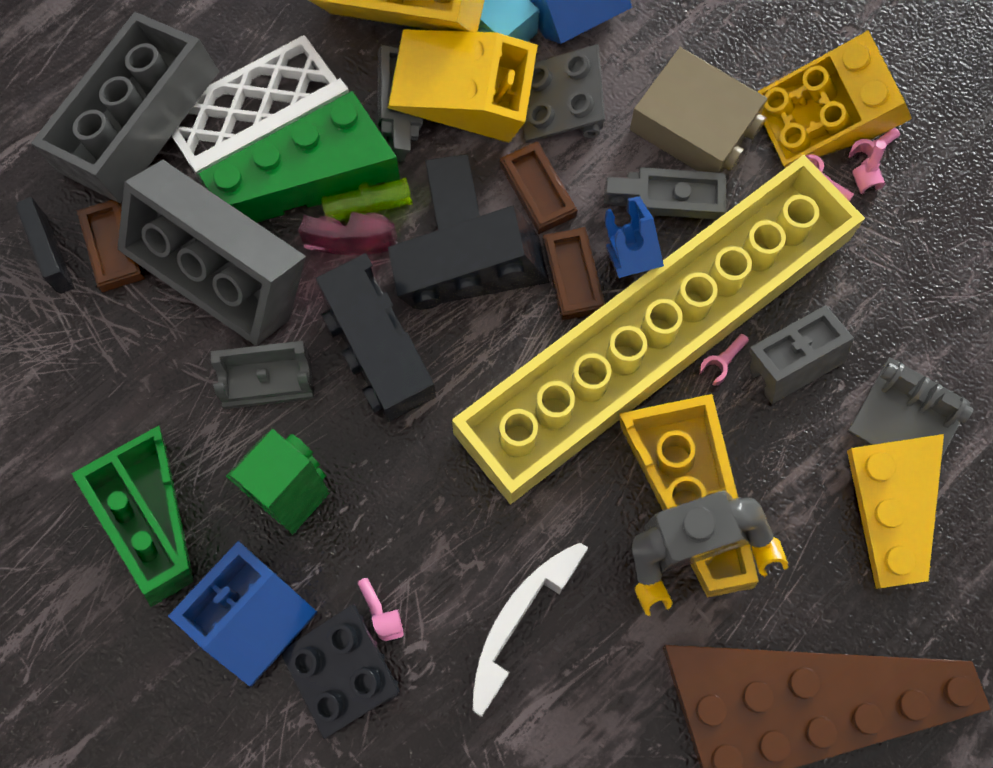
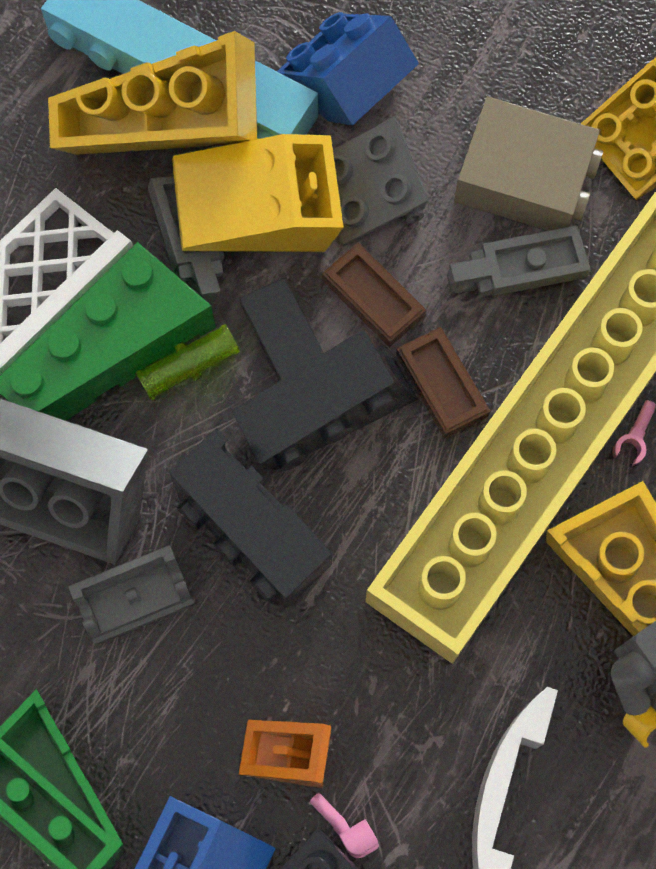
camera: 15 degrees left, 0 degrees up
green wedge [225,429,330,535] -> none
clear pink slope [298,211,398,255] -> none
blue hinge [605,196,664,278] -> none
none -> orange slope [239,720,331,788]

